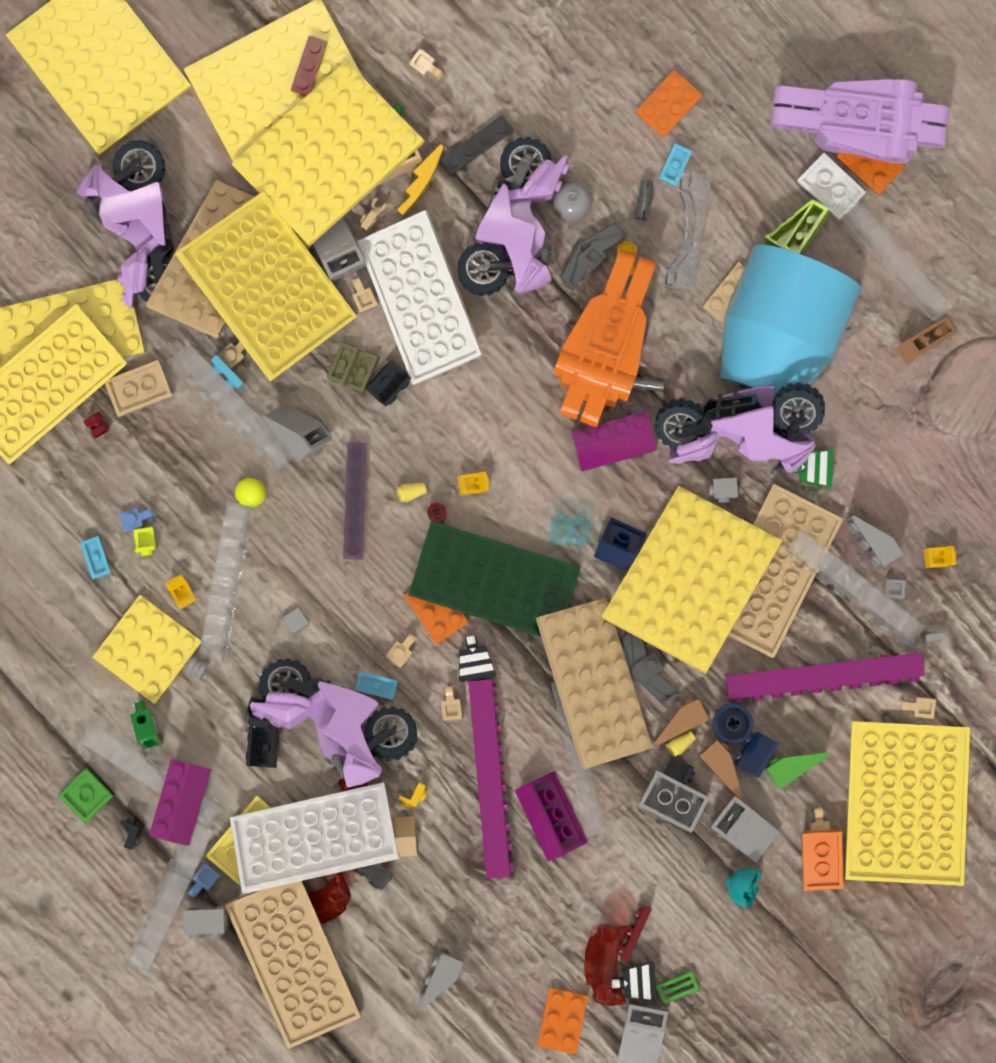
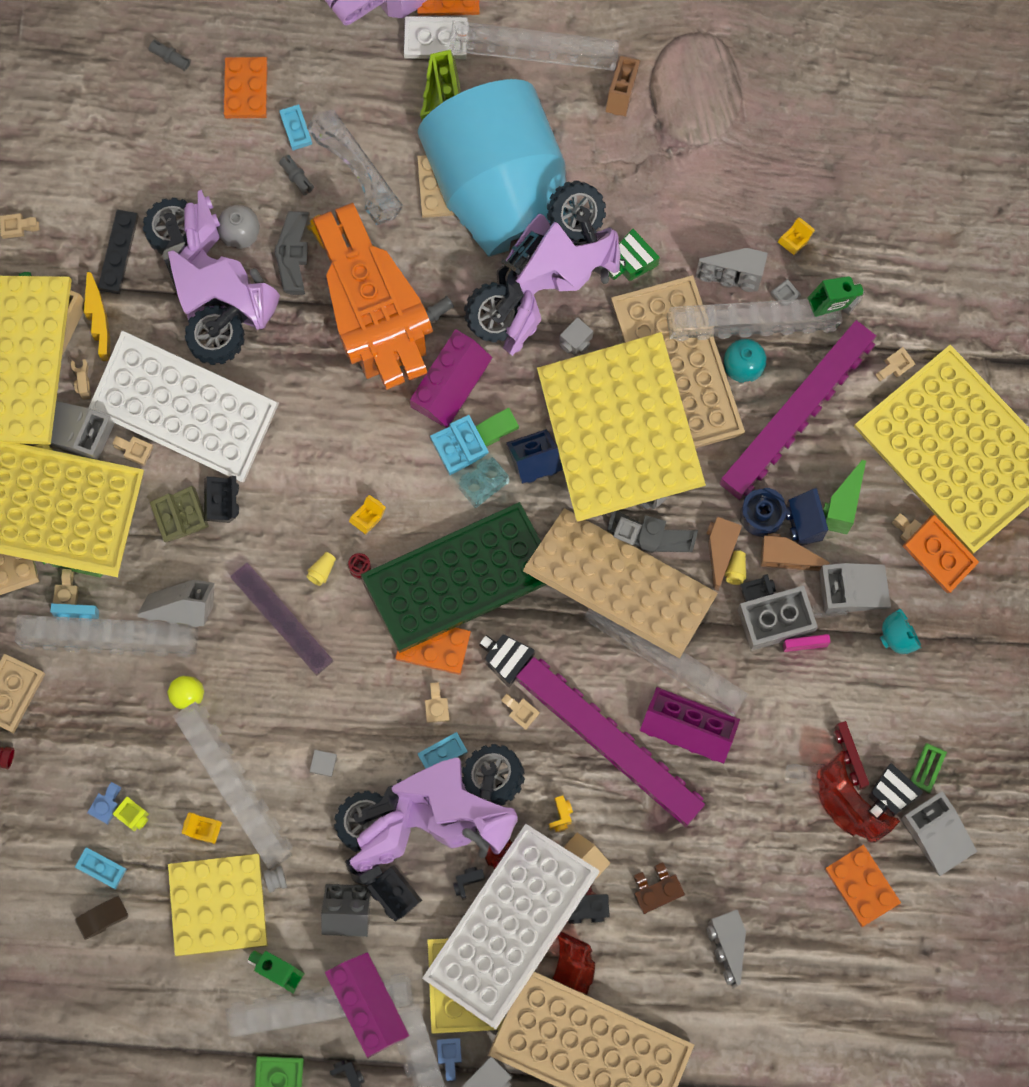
camera: 45 degrees left, 10 degrees down
none -> dark brown slope [75,896,129,940]
none -> dark grey pin [148,39,191,71]
none -> dark grey slope [321,884,371,937]
none -> medium azure slope [430,415,489,475]
none -> black bracket [453,867,485,900]
none -> bright green slope [475,408,519,447]
none -> light grey tile [613,516,642,545]
none -> reddish brown plate [633,862,685,915]
none -> teal cylinder [723,339,767,383]
none -> dark pink tile [783,634,830,652]
none -> green torso [807,276,863,317]

